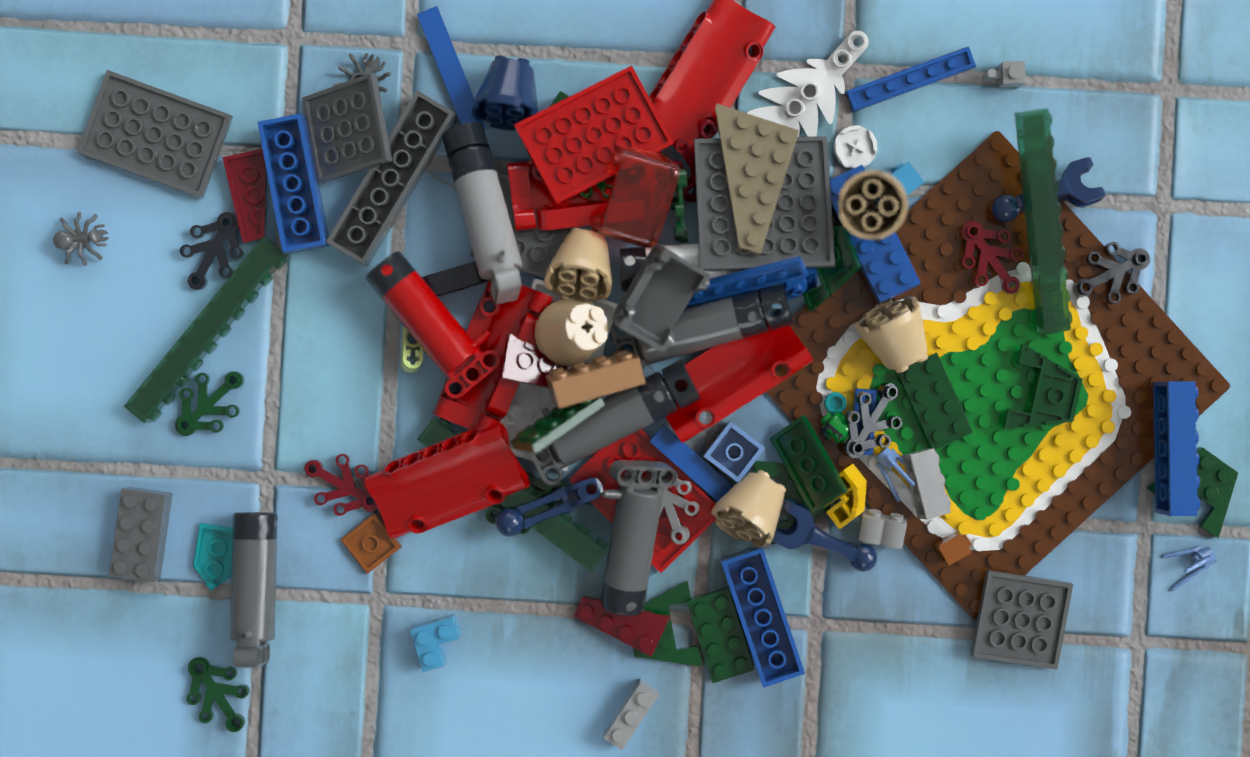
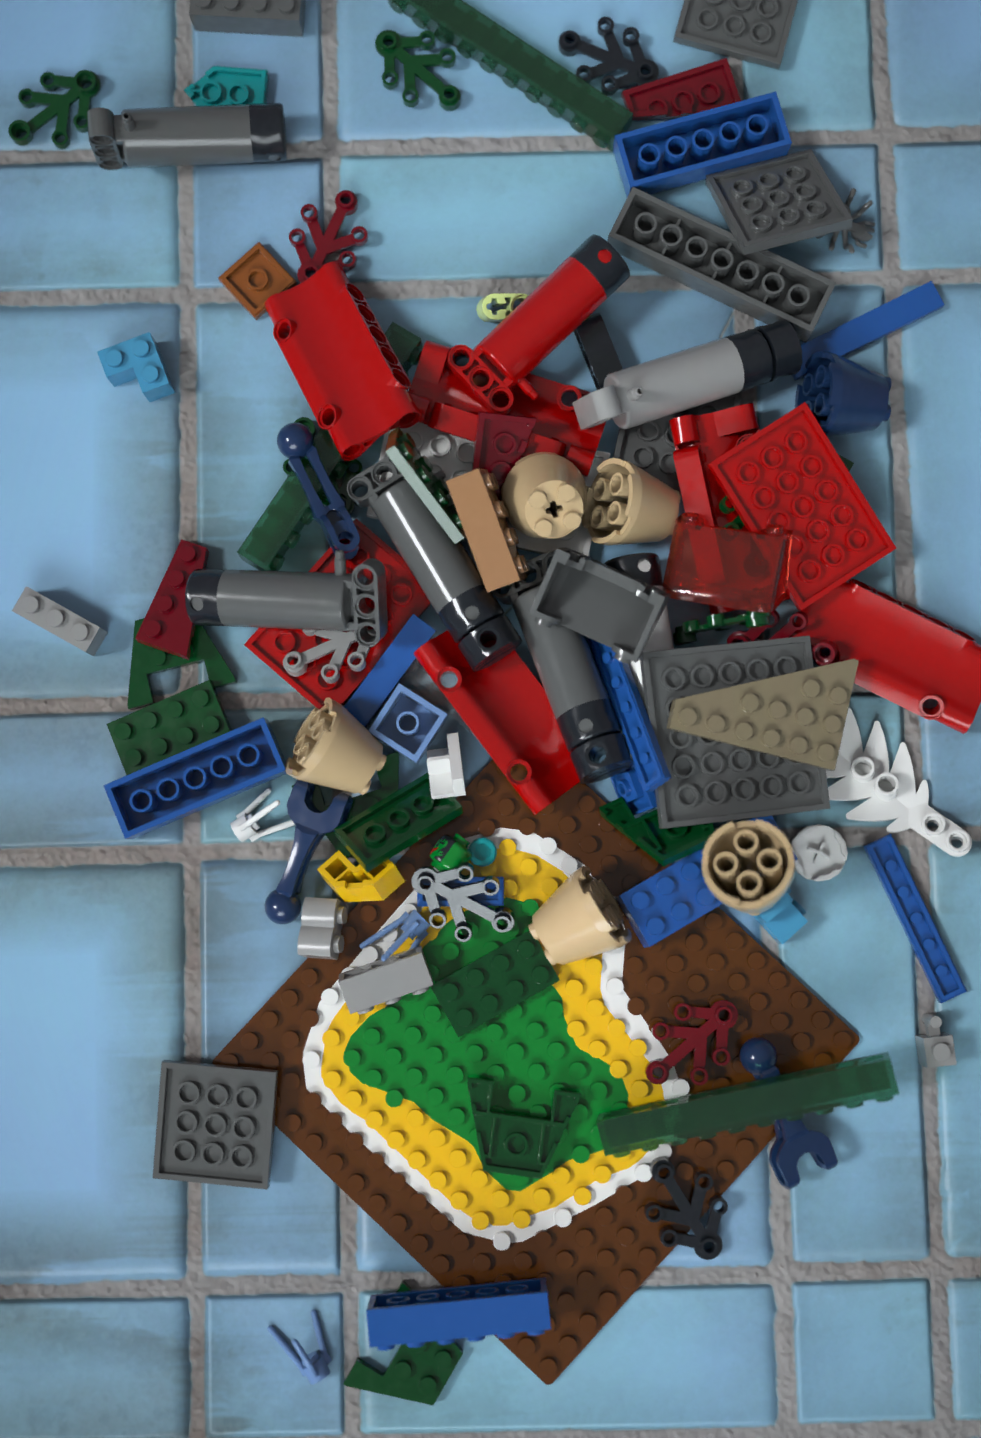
camera: 90 degrees right, 5 degrees down
dark orange brick [934,531,972,566] -> none
none -> white plant [230,788,295,842]
none -> white panel [427,732,466,799]

